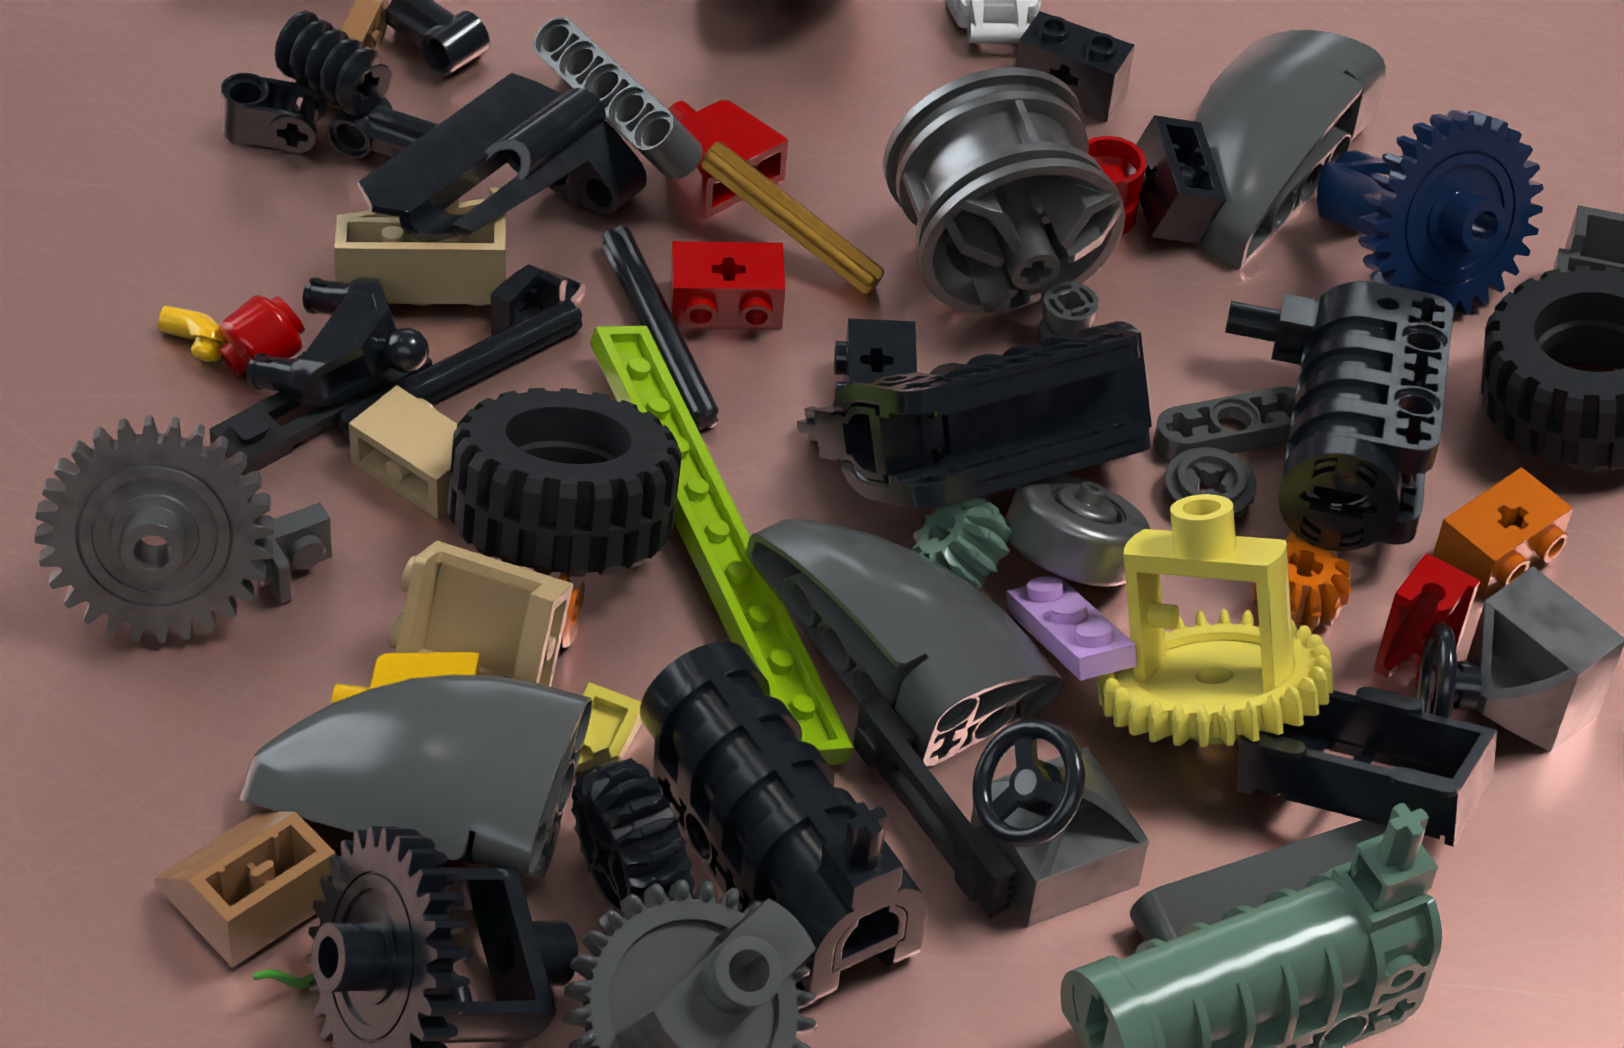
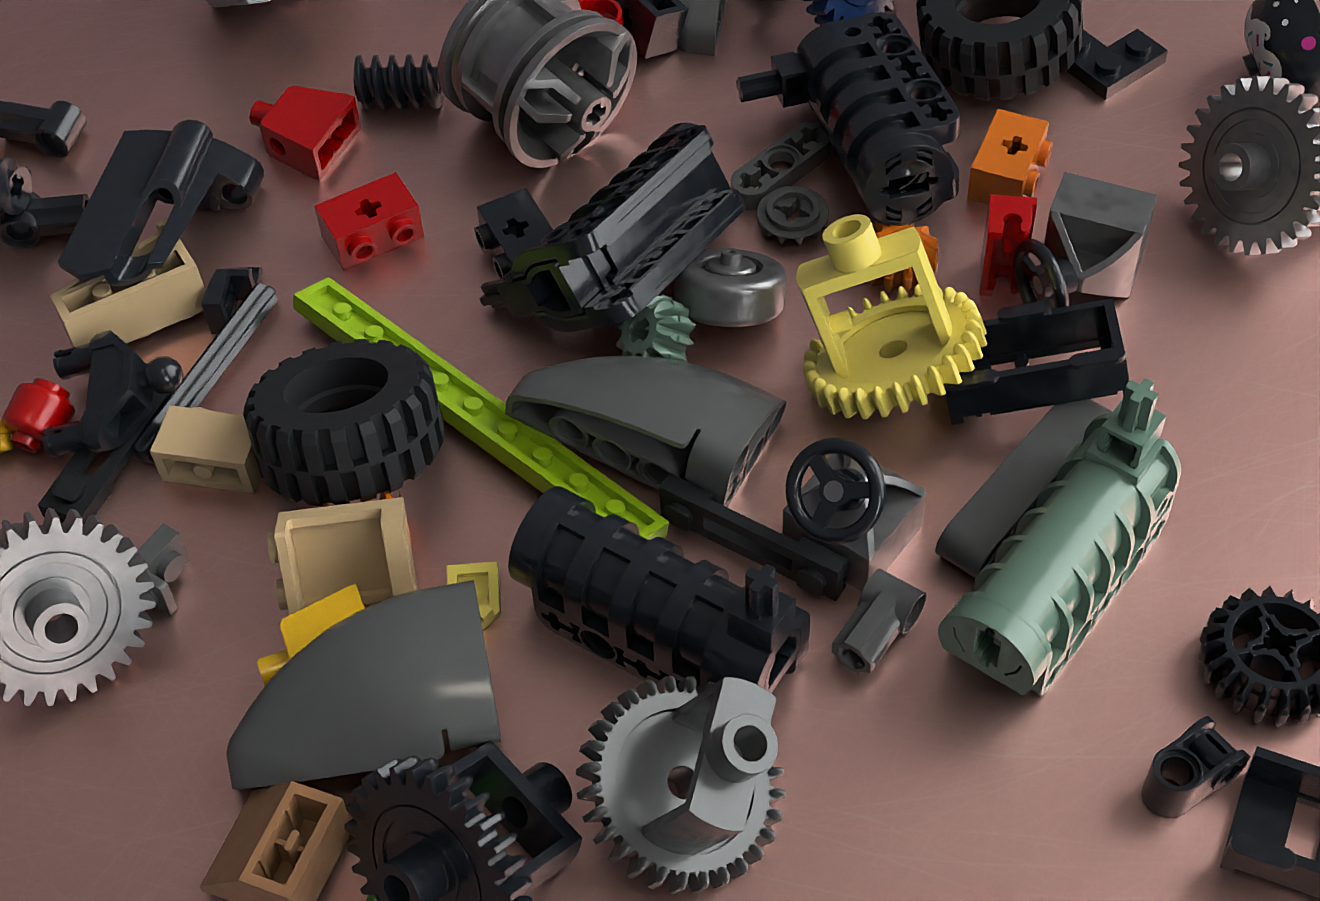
camera: 20 degrees left, 5 degrees up
dark grey beam [533,17,703,180] -> none
black gear [571,758,695,917] -> none
black axle [602,225,719,431] -> none
pearl gold axle [701,142,885,294] -> none
lavender plate [1006,576,1137,681] -> none
dark grey wheel [1038,281,1099,344] -> none
none -> black piece [353,54,445,110]
none -> dark grey piece [832,568,927,674]

